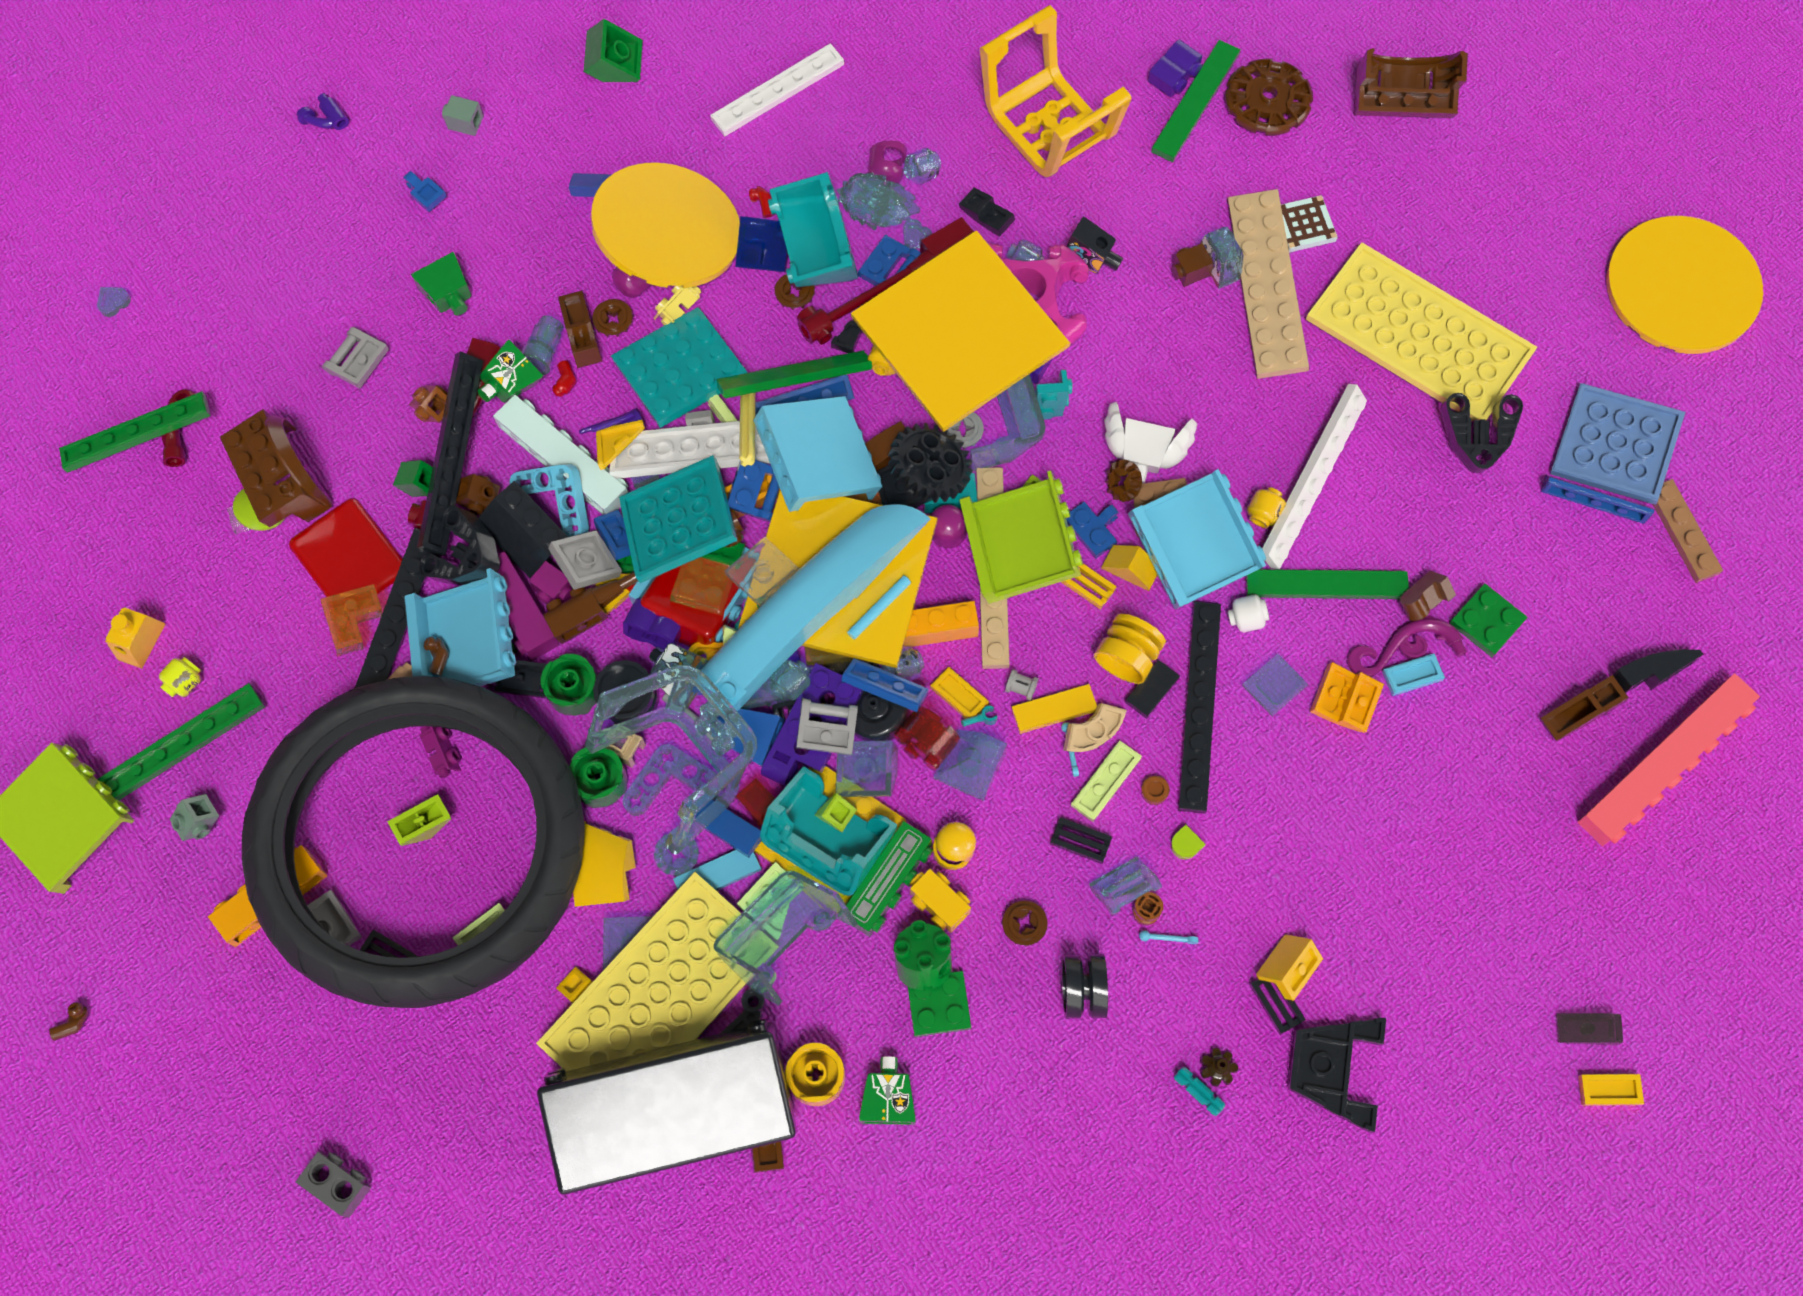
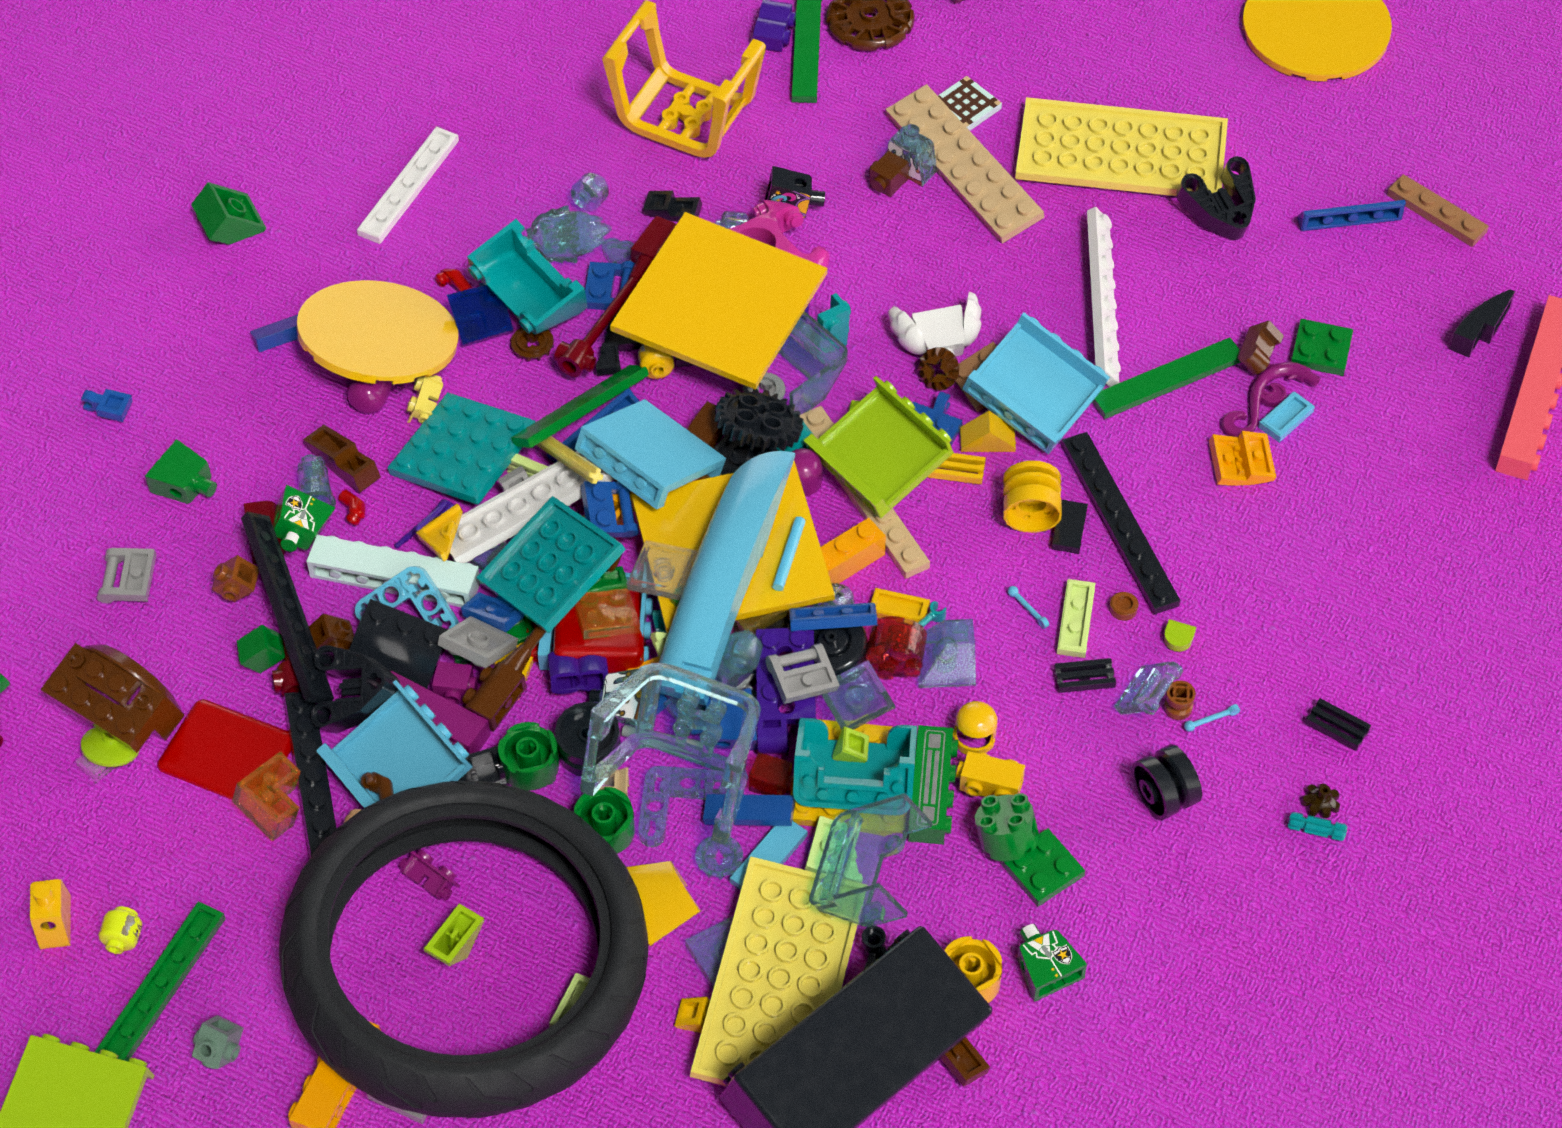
camera: 30 degrees left, 15 degrees down
sand green brick [442,95,484,136] -> none
reddish brown gear [592,299,633,337] -> none
magenta helmet [868,140,907,186] -> none
reddish brown gear [1002,901,1048,947] -> none
light grey bush [1005,669,1039,701] -> none
yellow tile [1011,684,1097,734] -> none
tan tile [1063,703,1126,752] -> none
white head [1228,595,1270,633] -> none
clear light blue piece [1242,654,1308,717] -> none
yellow head [1247,487,1286,529] -> none
yellow panel [1256,935,1323,1001] -> none
black wing [1288,1018,1386,1133] -> none
reddish brown slope [1540,675,1629,742] -> none
medium blue tile [1550,383,1685,505] -> none

